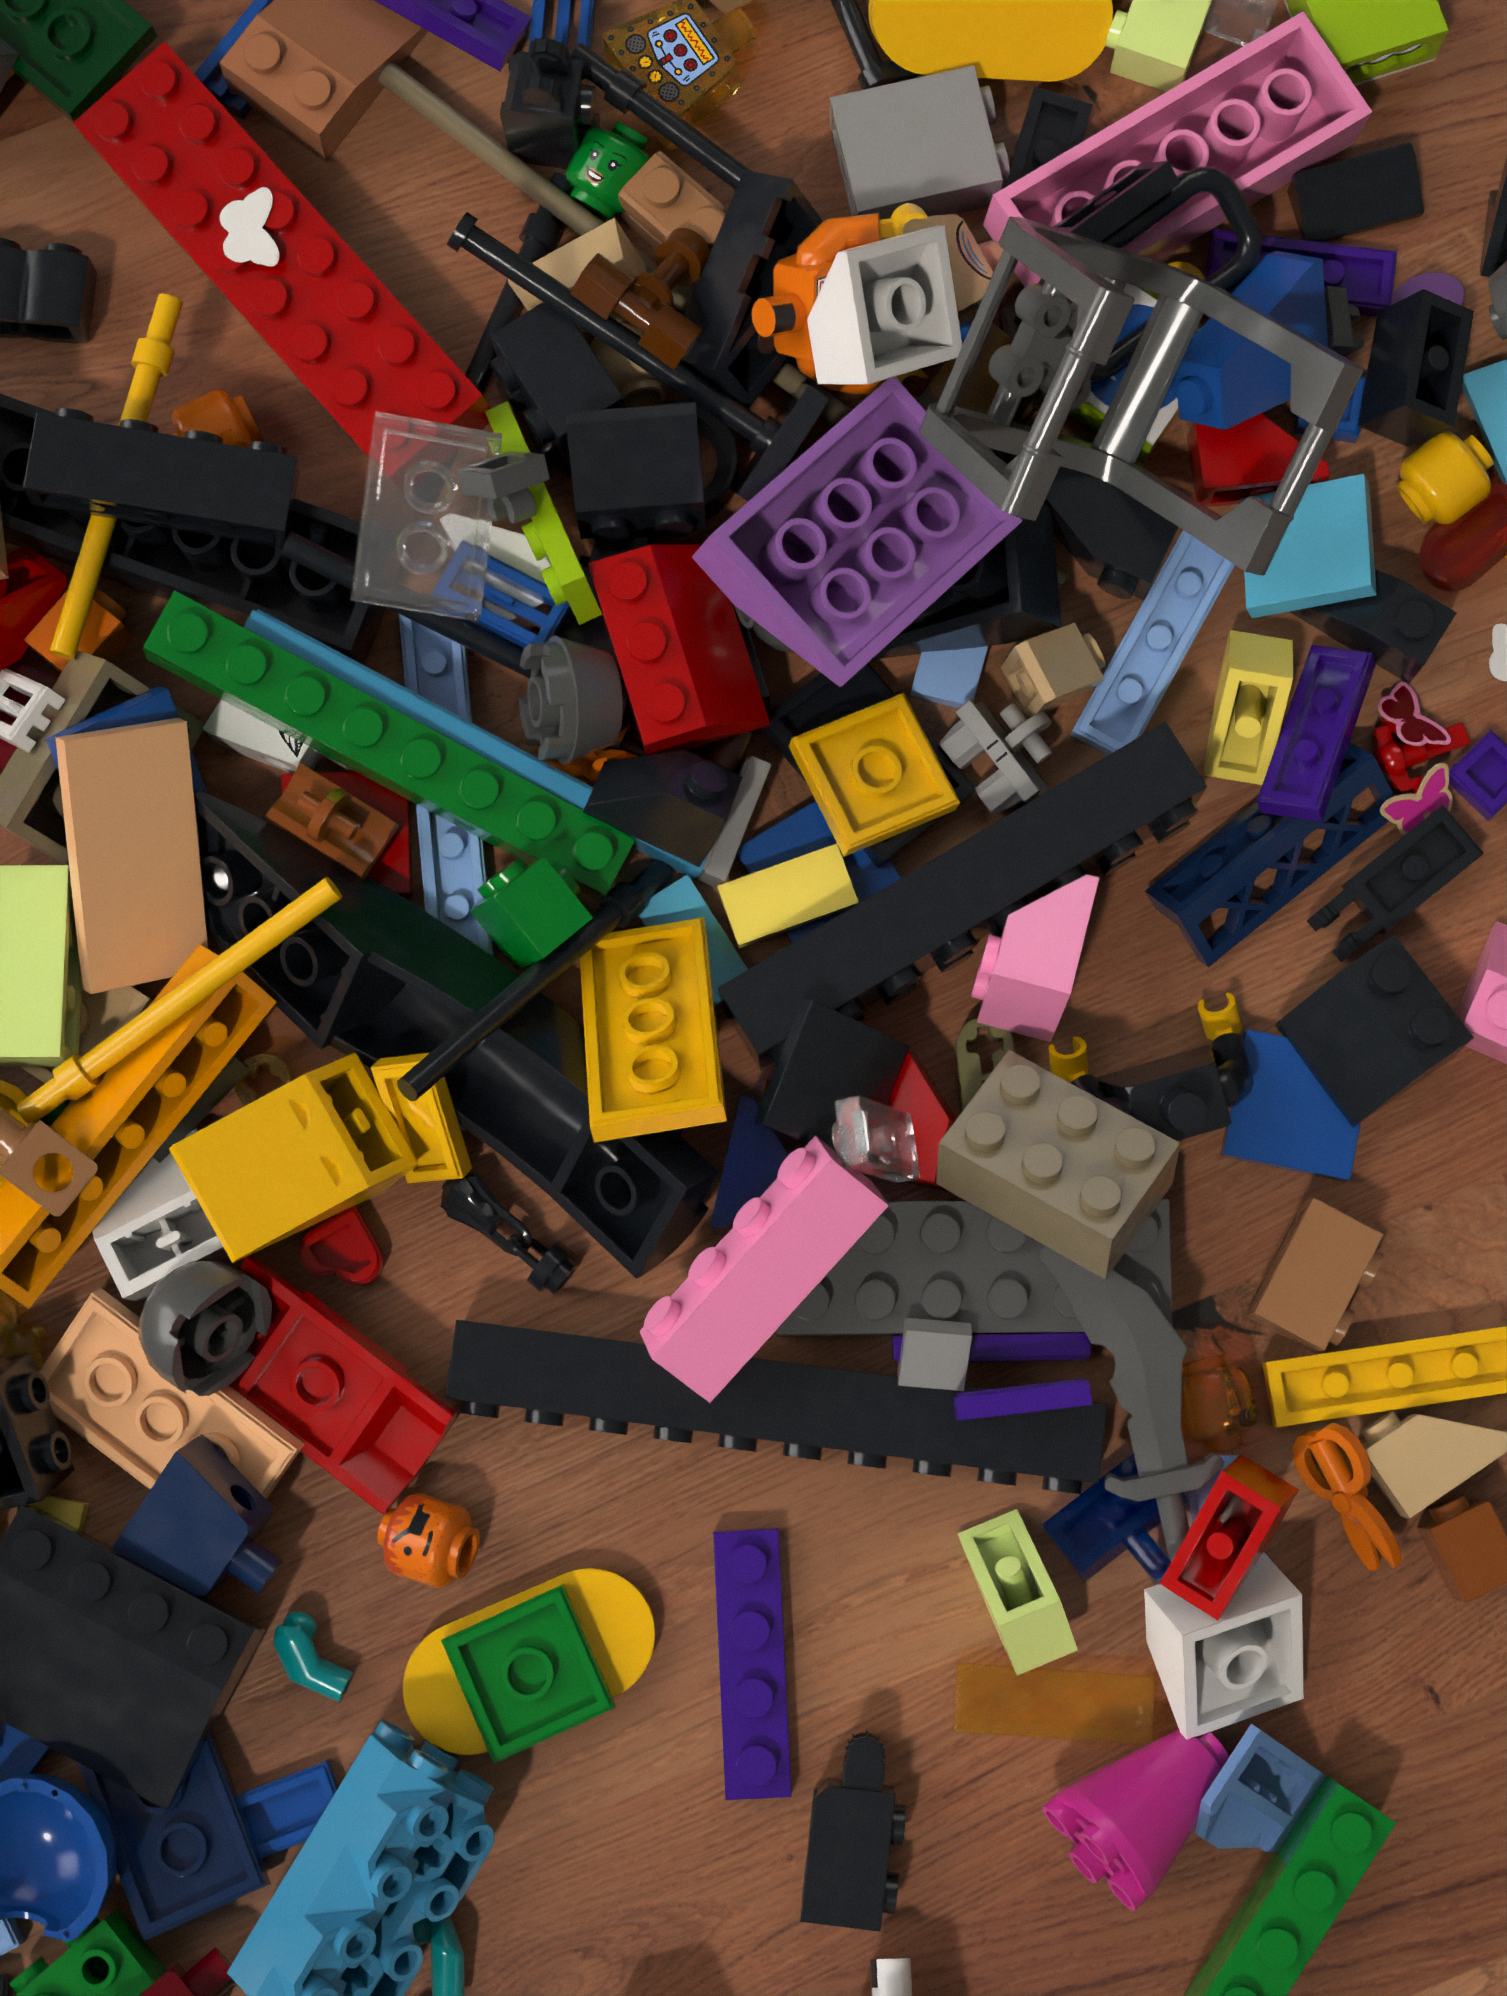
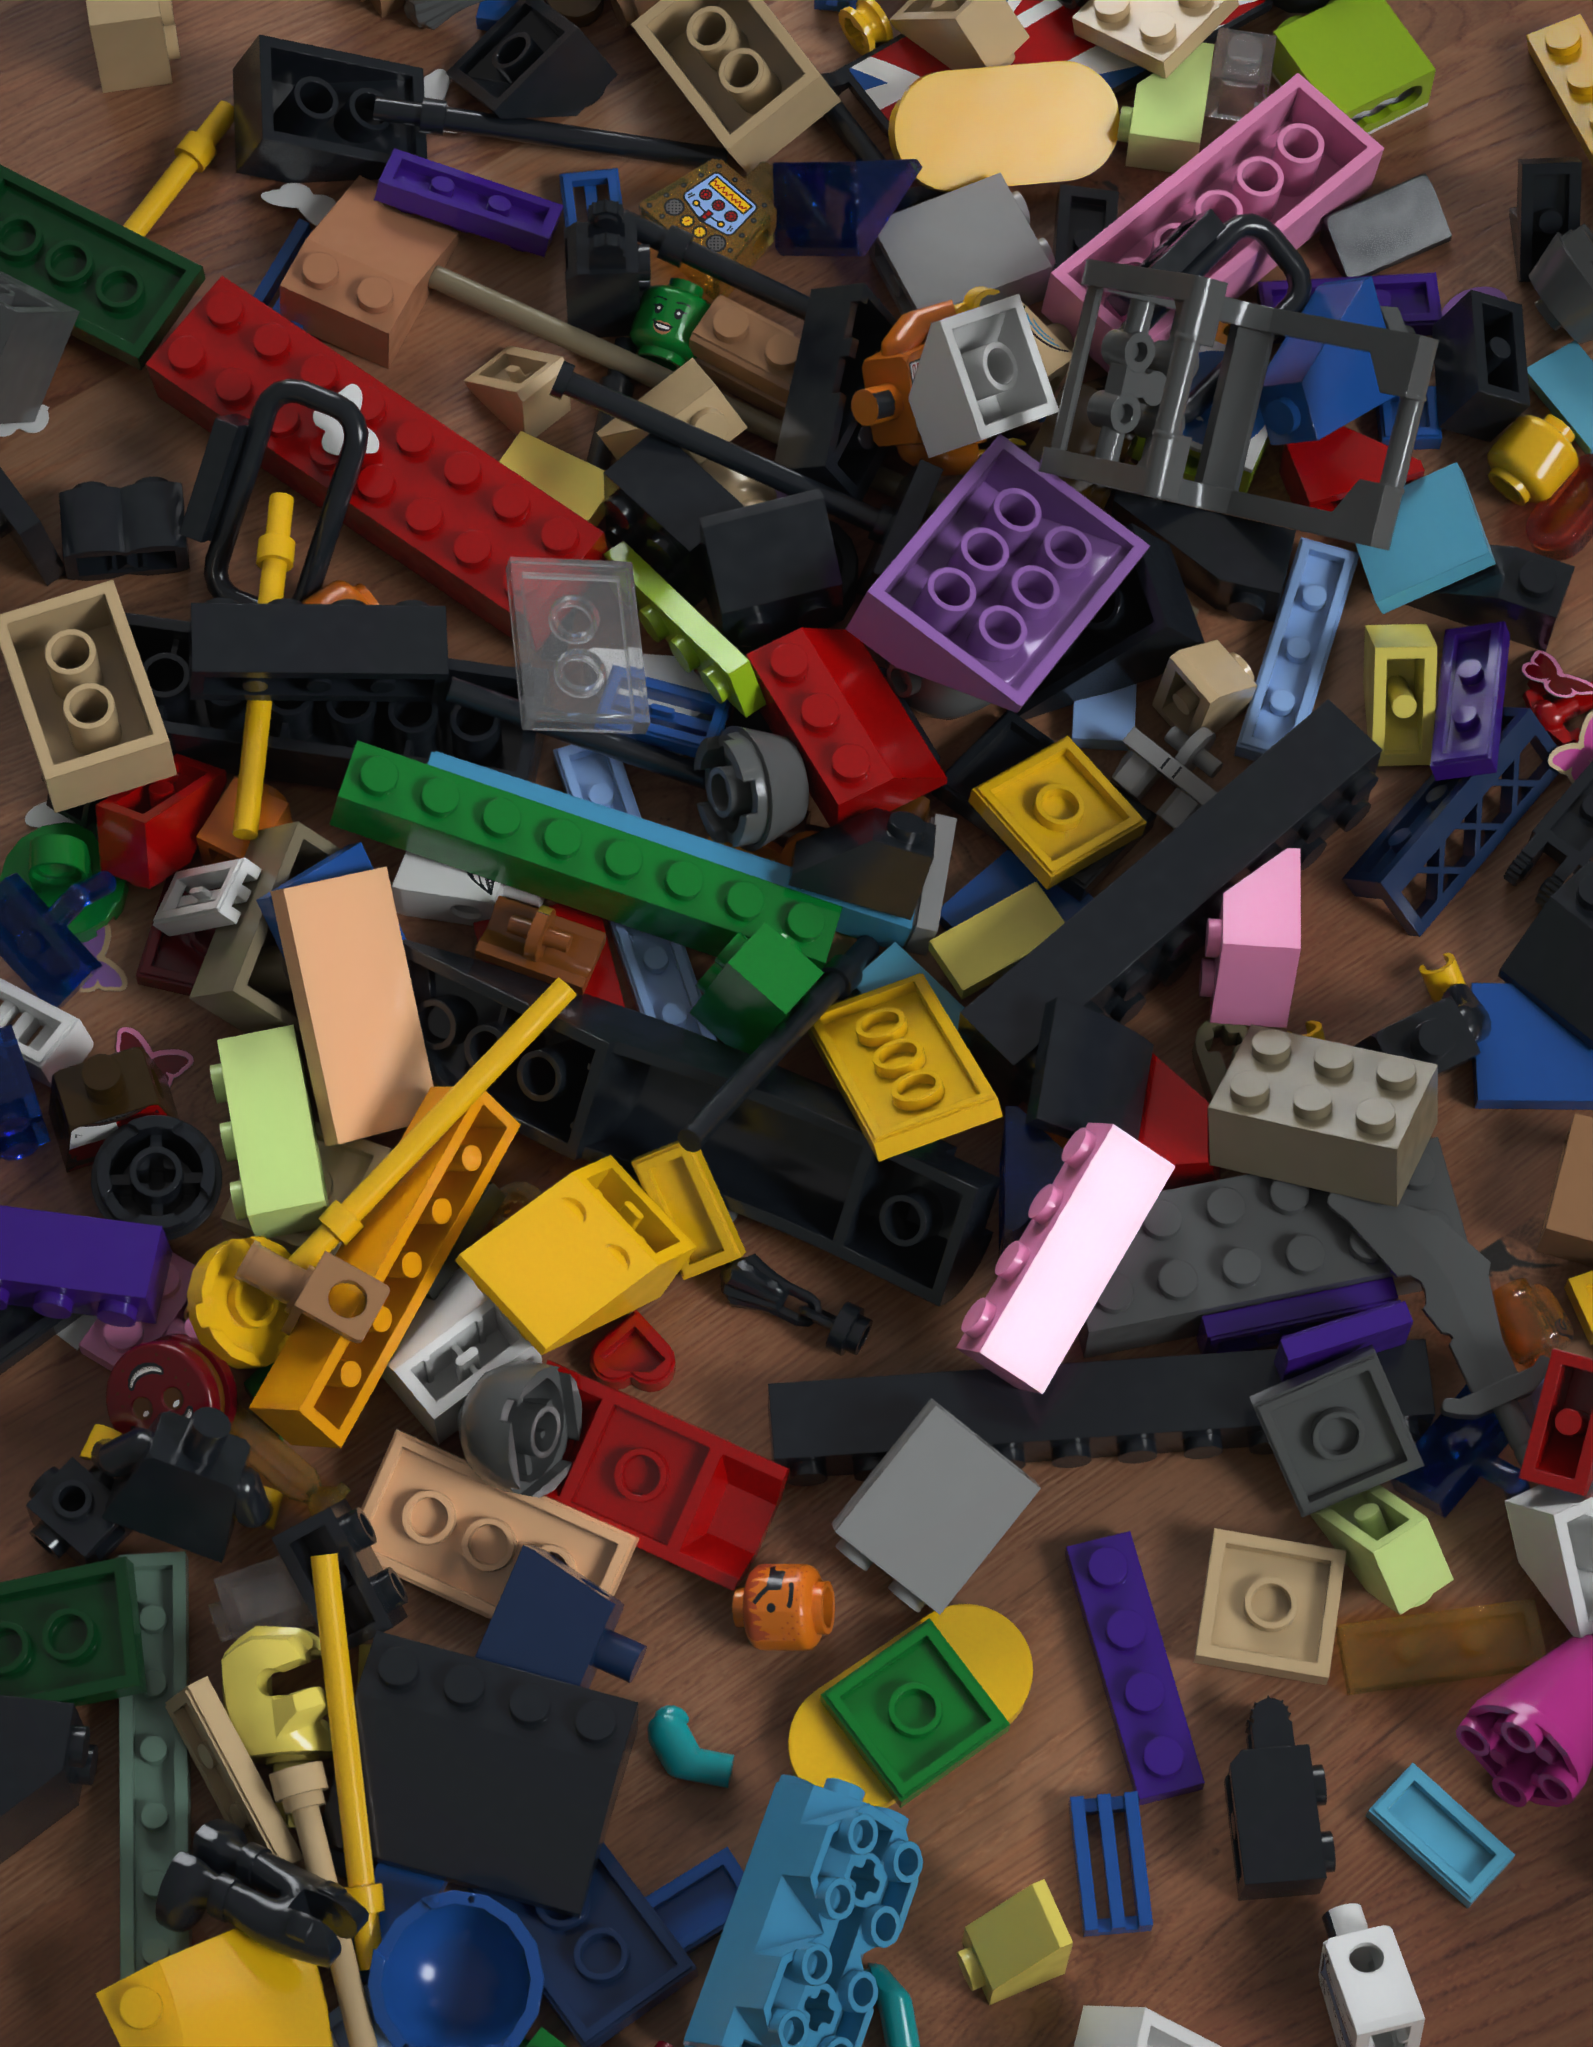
camera: 20 degrees left, 15 degrees down
dark grey tile [457,451,550,524] -> none
reddish brown bar [570,228,711,370] -> none
clear plate [832,1096,920,1183] -> none
light grey tile [897,1317,972,1391] -> none
none -> black bar [179,378,369,604]
none -> tan slope [463,346,571,438]
none -> light yellow tile [499,431,605,527]
none -> clear blue slope [773,159,922,256]
none -> light grey brick [832,1398,1041,1615]
none -> light yellow slope [956,1879,1073,2005]
none -> blue tile [1068,1791,1153,1937]
none -> tan plate [1193,1528,1346,1685]
none -> dark grey tile [1249,1344,1424,1518]
none -> medium azure tile [1366,1763,1515,1908]

